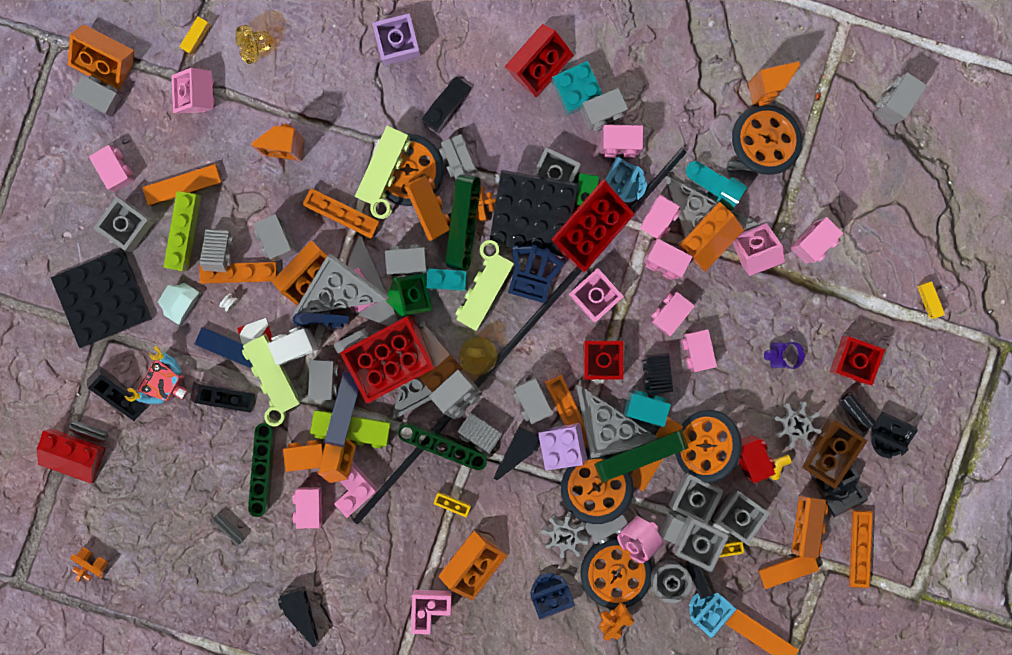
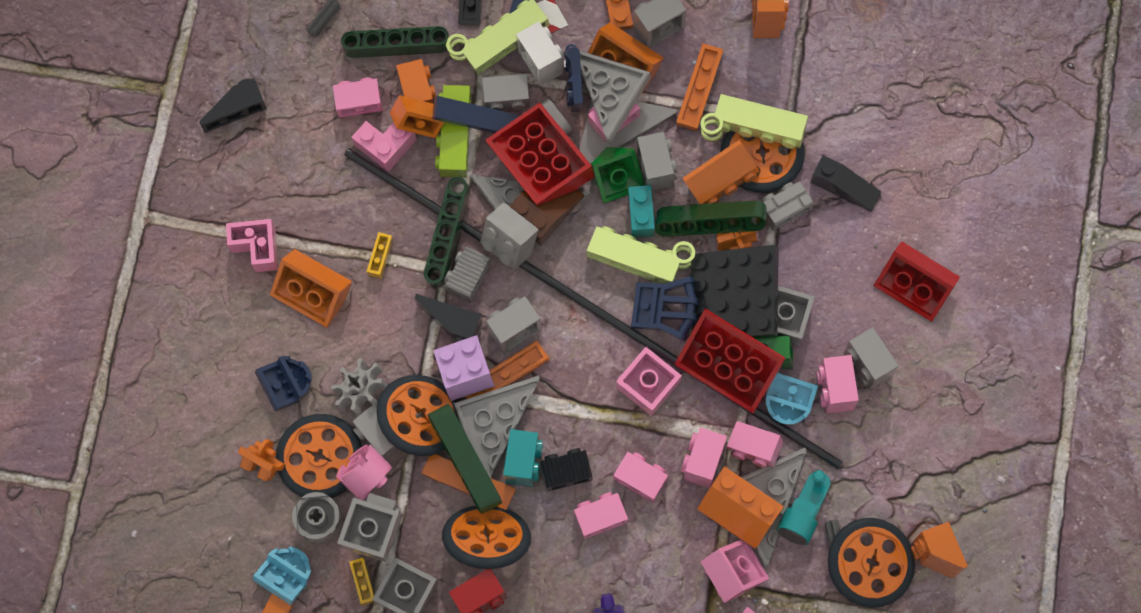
camera: 80 degrees right, 15 degrees down
lavender brick [372,13,421,66] -> none
clear yellow tile [460,337,498,375] -> none
teal brick [551,61,603,116] -> none
red brick [583,341,623,380] -> none
light grey brick [668,473,724,524] -> none
black axle [685,561,716,599] -> none

